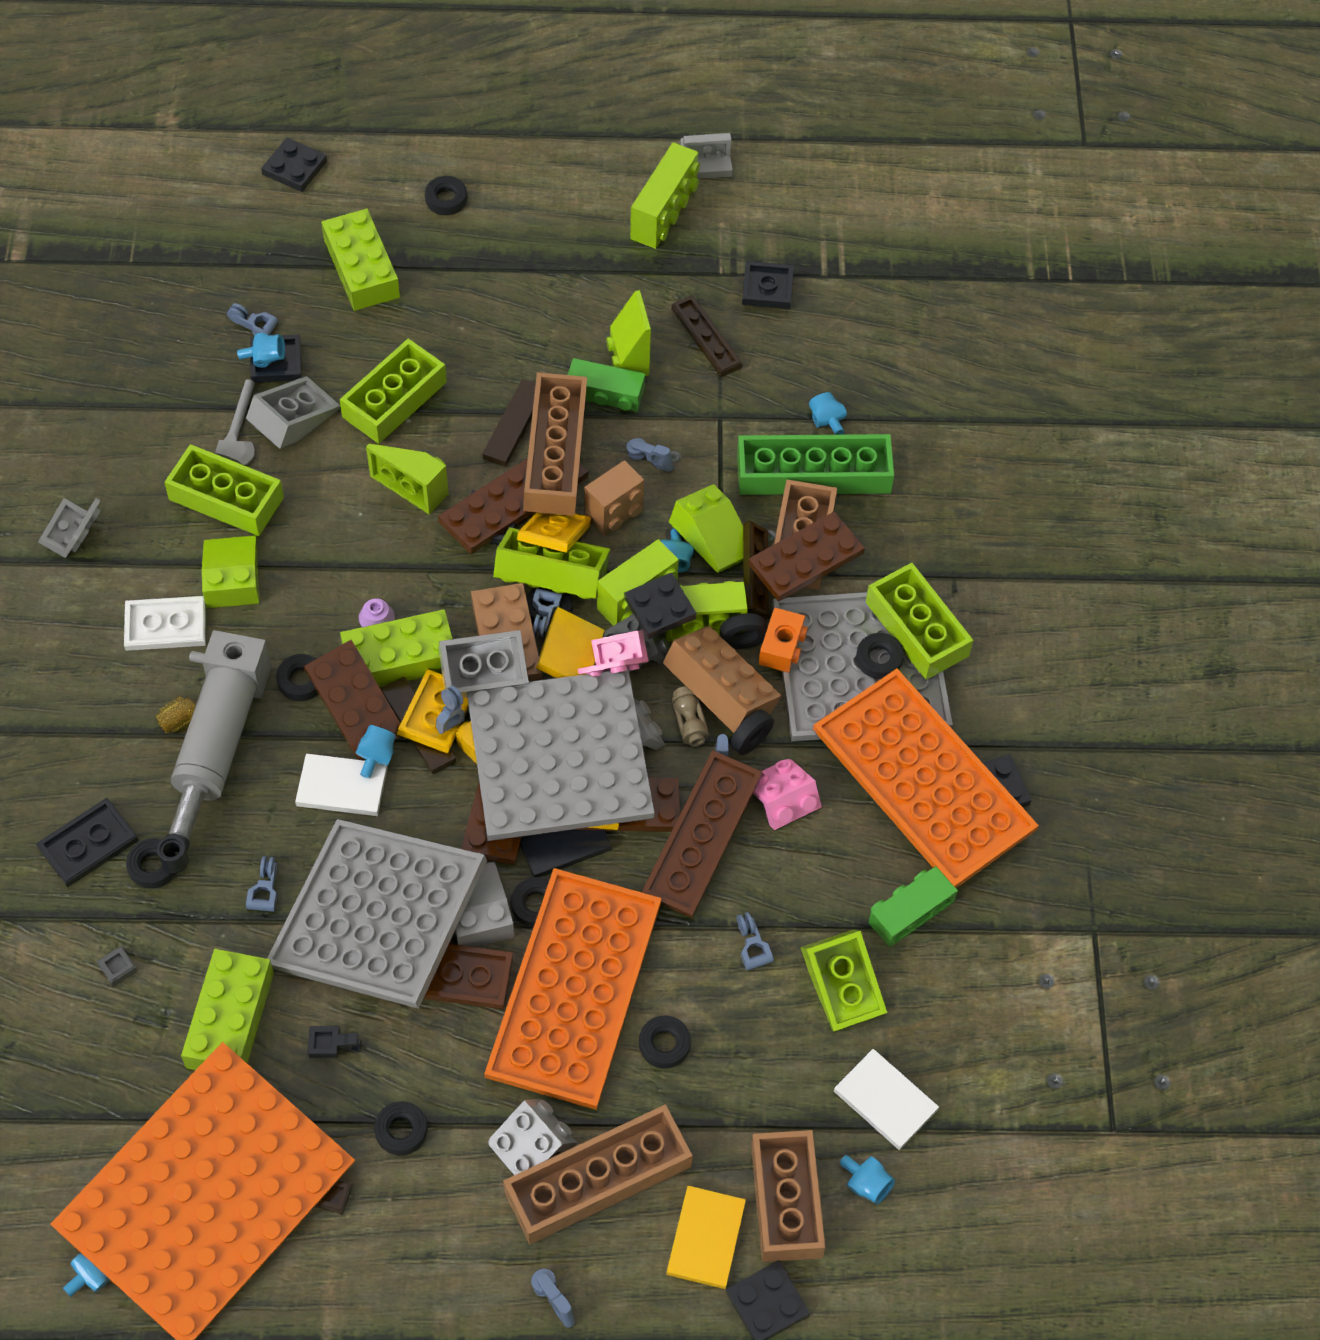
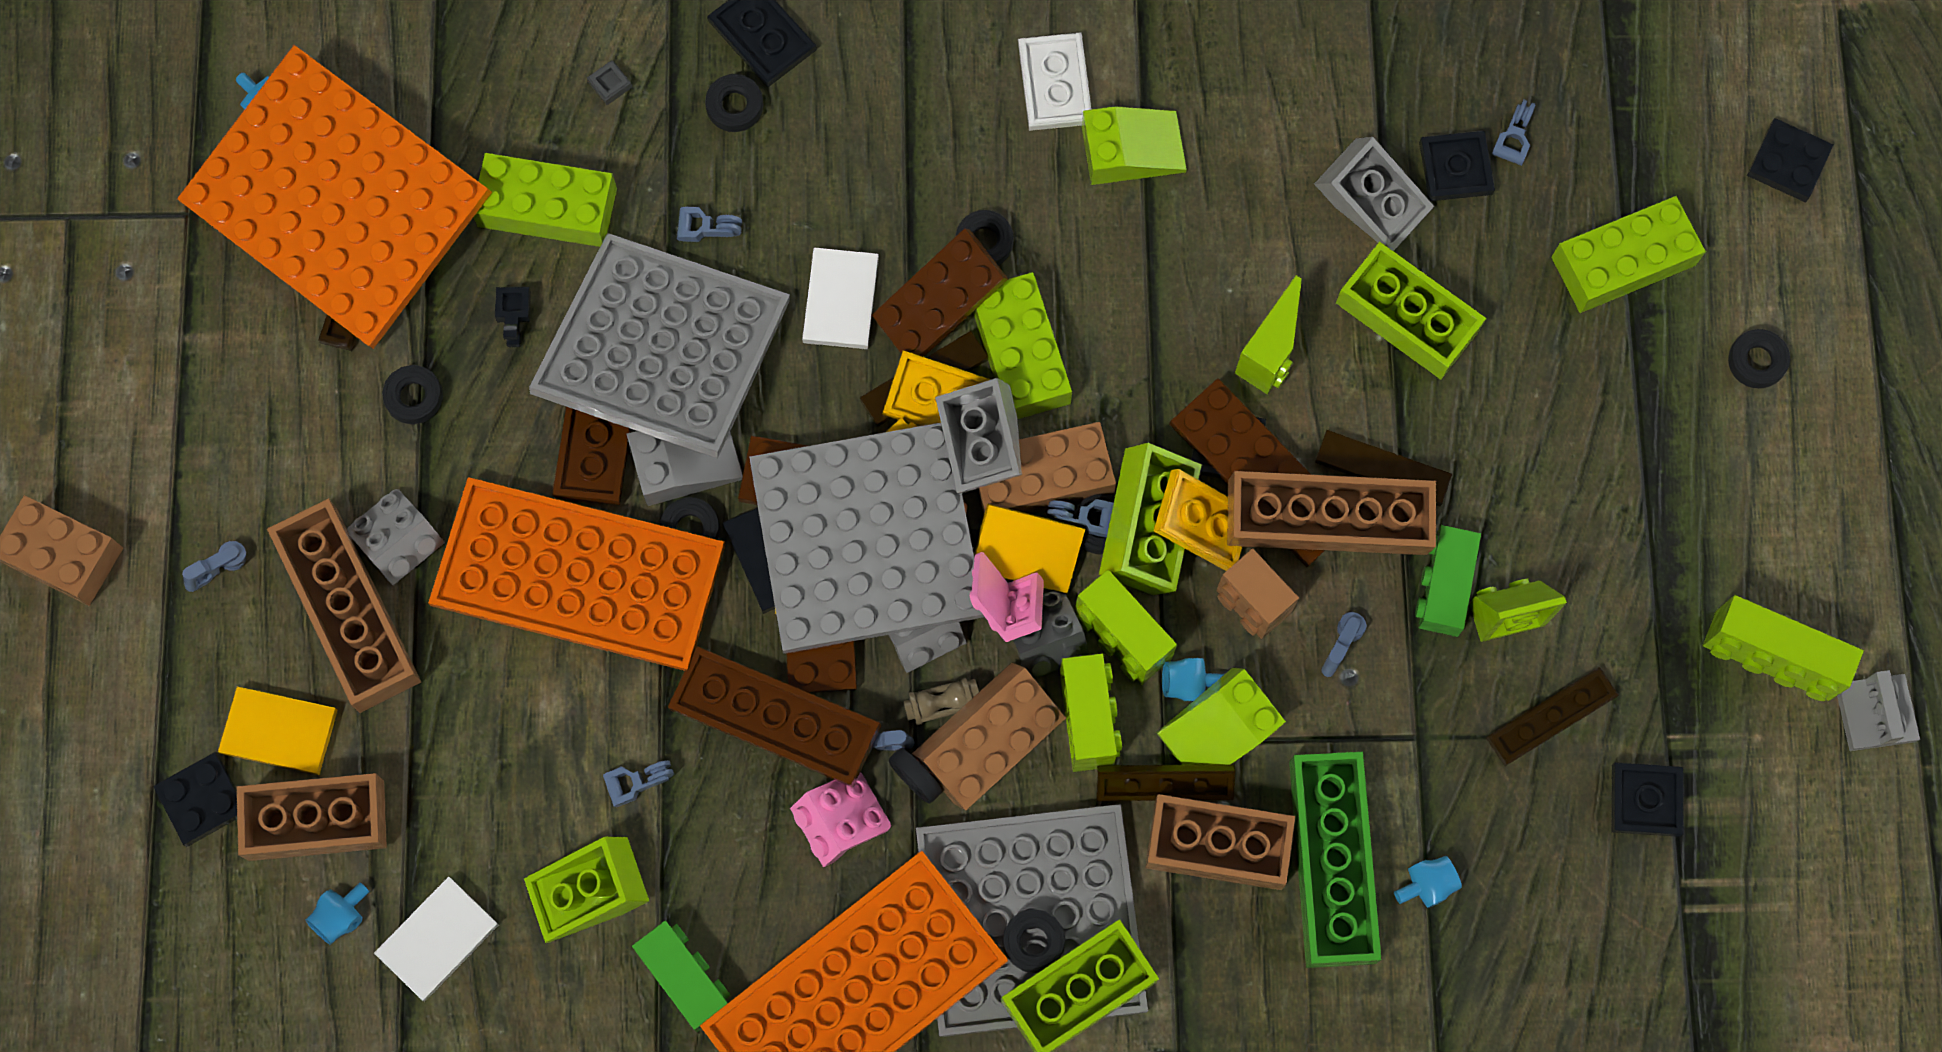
camera: 90 degrees right, 15 degrees up
clear yellow brick [154,695,195,734] -> none
light grey piece [157,630,272,873] -> none
lime brick [164,444,284,536] -> none
light grey piece [215,379,255,466] -> none
dark azure piece [237,333,285,368] -> none
dark azure piece [355,725,396,779] -> none
lavender cone [359,599,395,627] -> none
sand blue piece [436,685,465,734] -> none
black plate [624,572,697,639] -> none
black tyre [639,1015,691,1069] -> none
black tyre [720,613,767,649] -> none
reddish brown plate [748,512,865,602] -> none
orange brick [759,607,808,673] -> none

